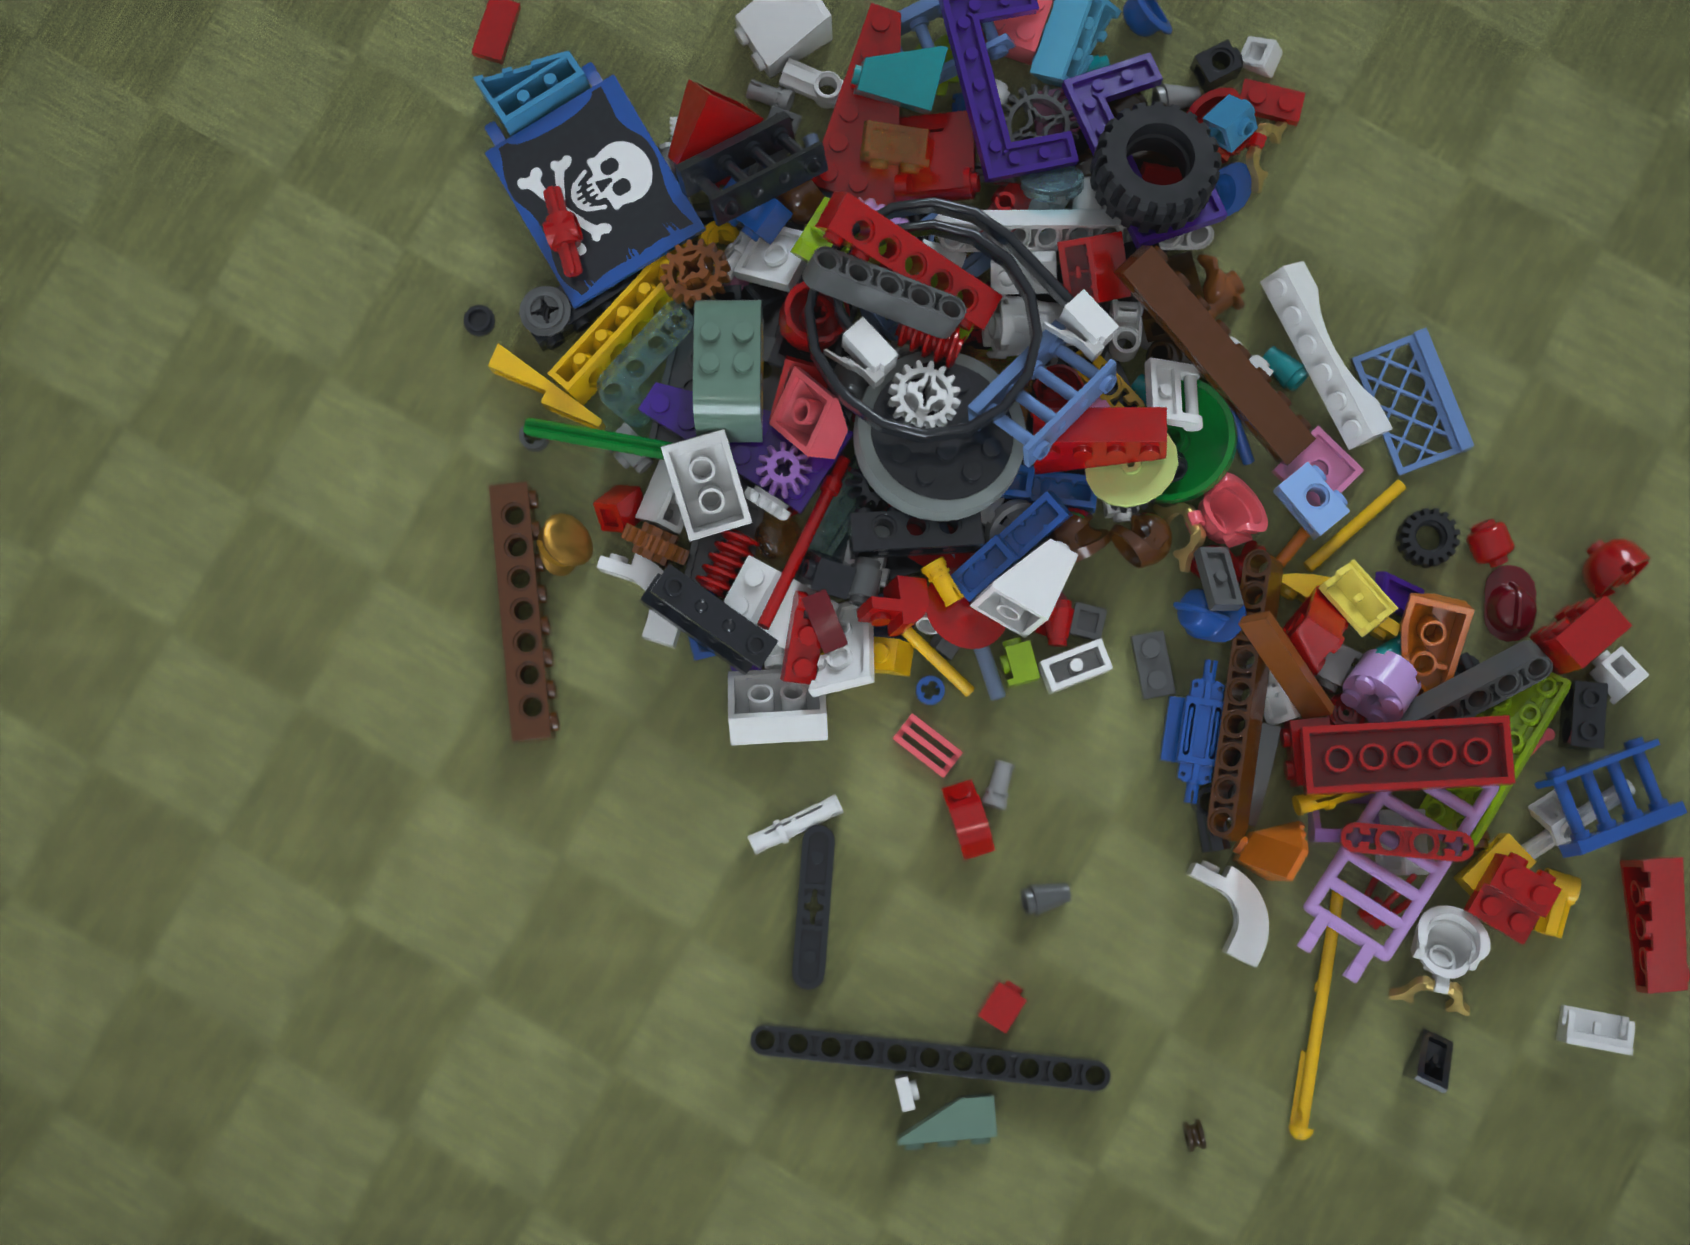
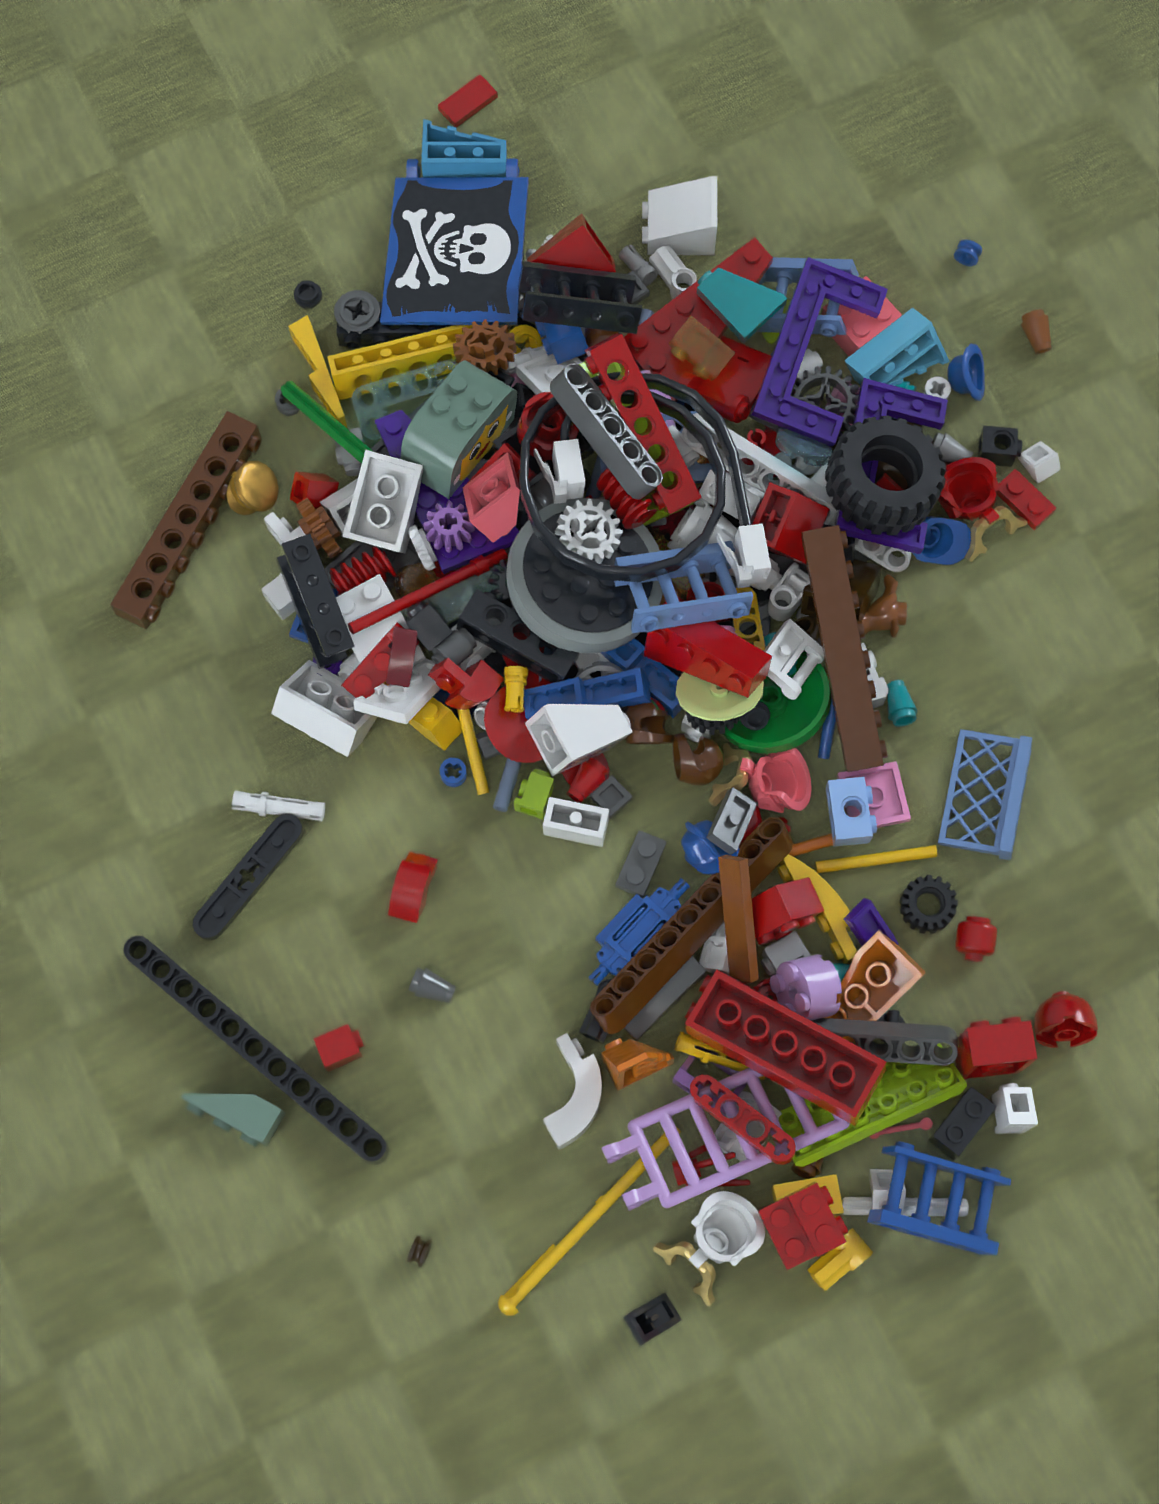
camera: 30 degrees right, 10 degrees down
red axle [543,186,583,277] -> none
coral tile [892,713,963,778] -> none
white plate [894,1073,920,1112] -> none
light grey pin [981,760,1015,810] -> none
dark azure brick [1203,94,1258,152] -> none
white arch [1260,261,1393,450] -> none
light yellow hinge [1318,559,1398,637] -> none
dark red piece [1484,565,1537,642] -> none
white hinge [1556,1005,1635,1056] -> none
red wedge [1620,857,1690,994] -> none
none -> white bush [924,377,951,399]

